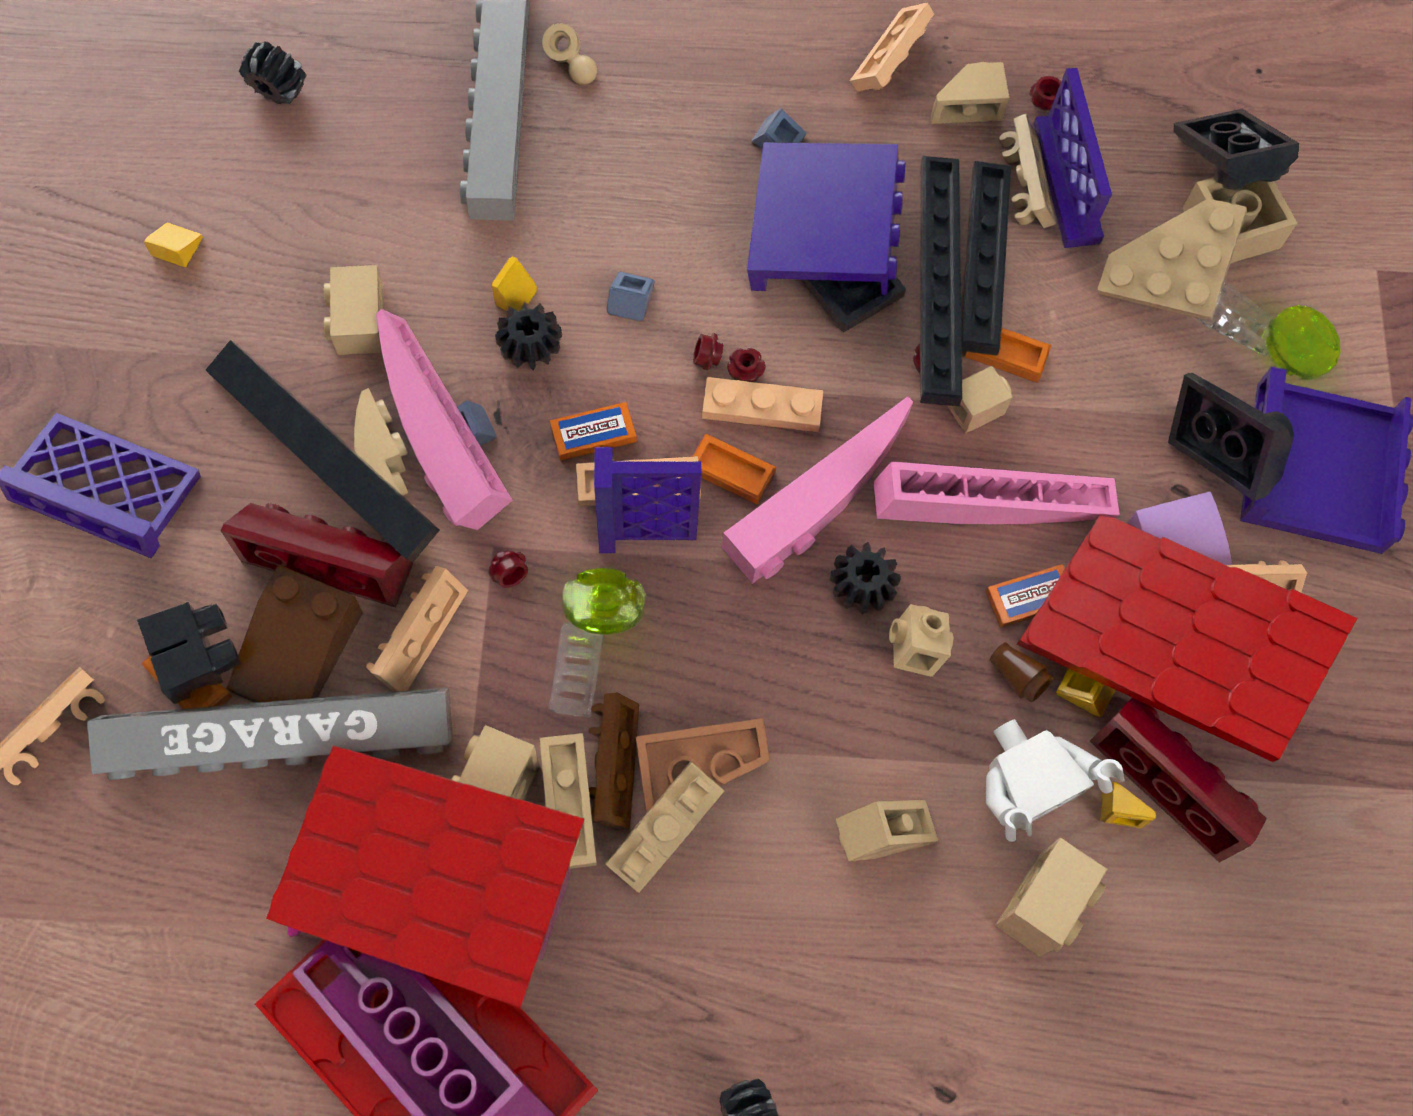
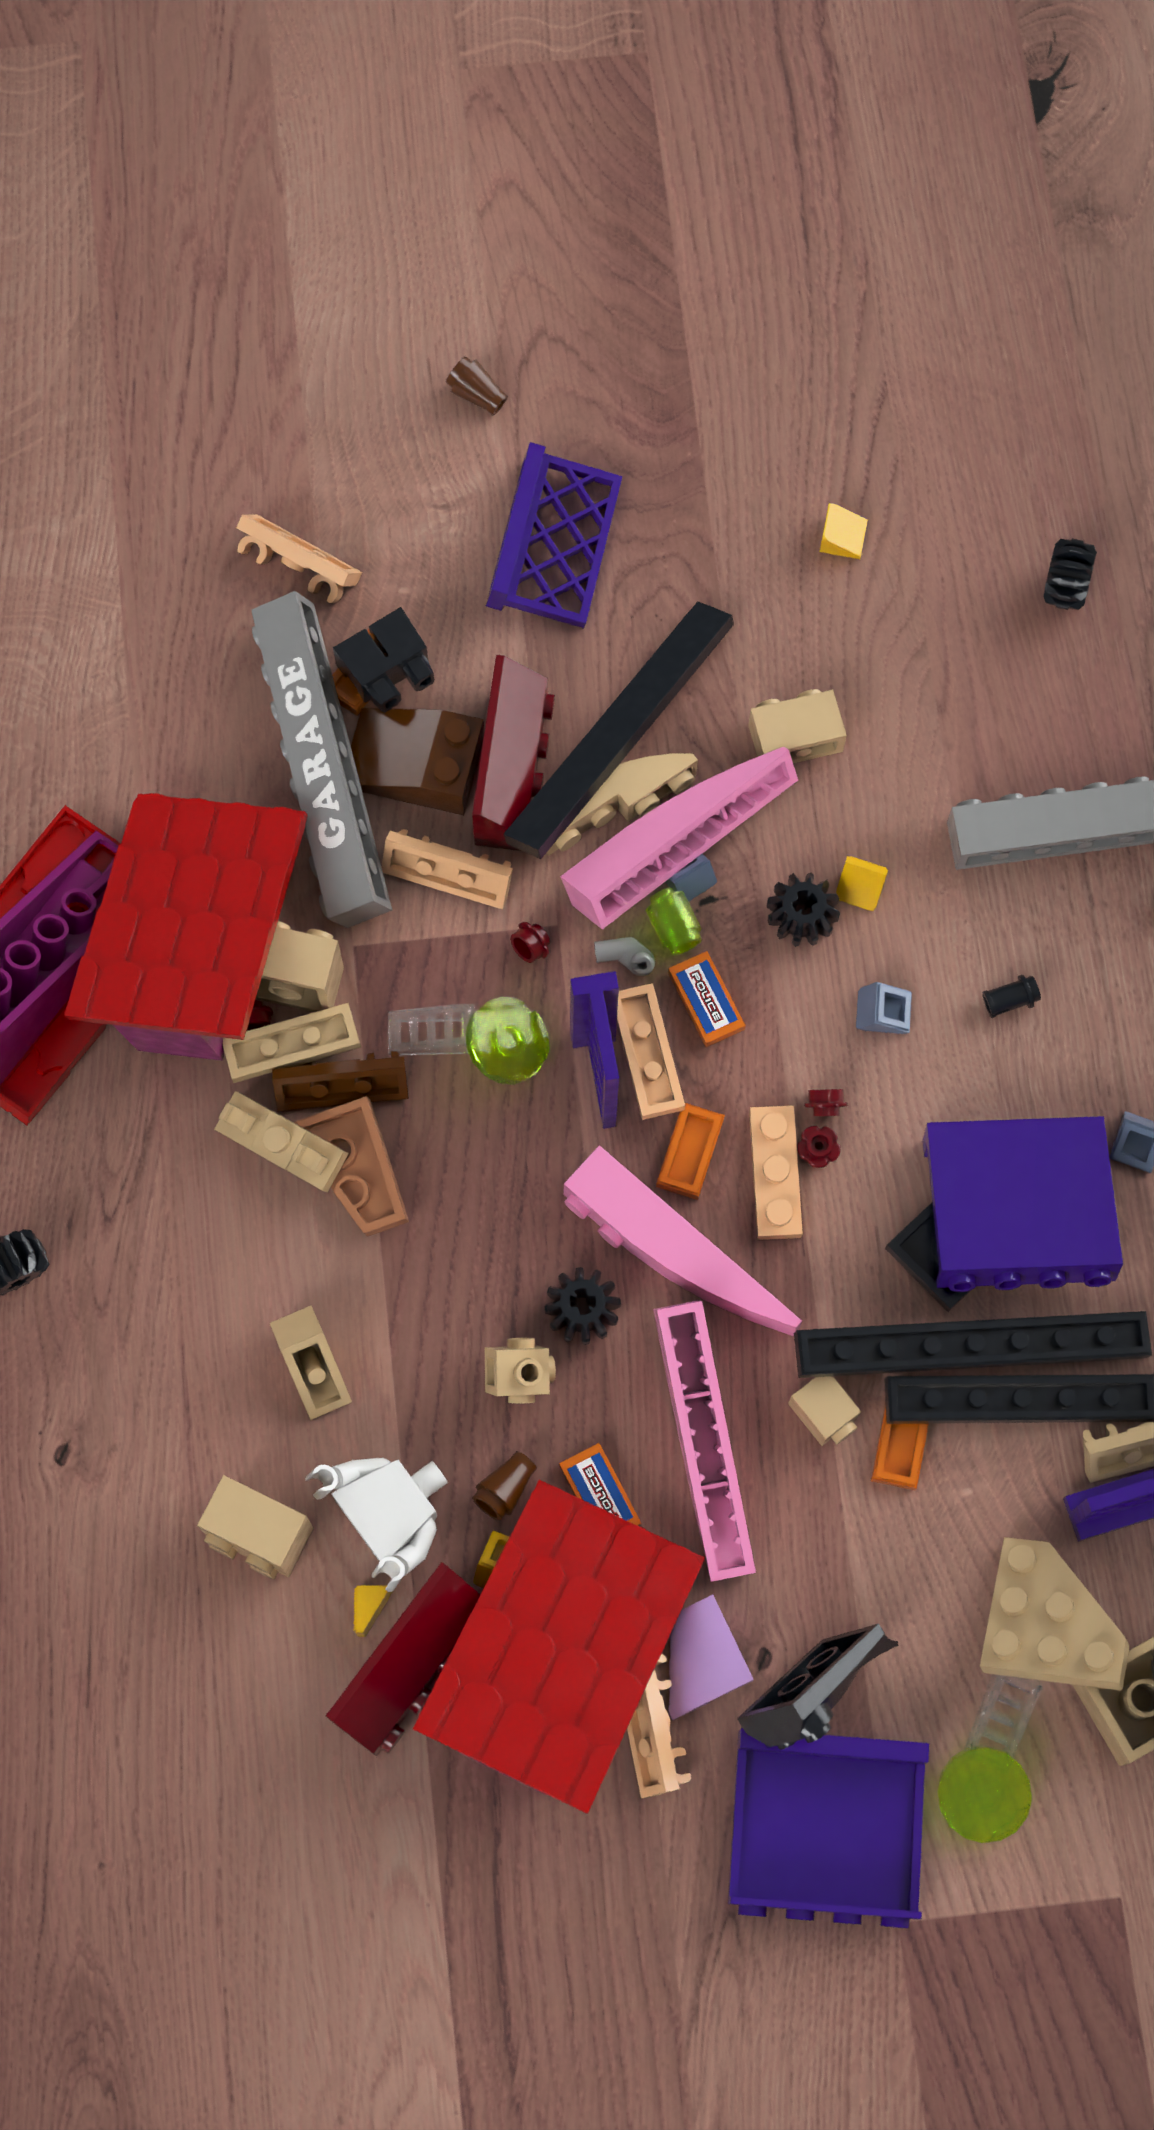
camera: 85 degrees right, 5 degrees up
none -> light grey arm [594,937,655,976]
none -> clear neon green brick [645,888,702,955]
none -> black pin [982,975,1041,1018]

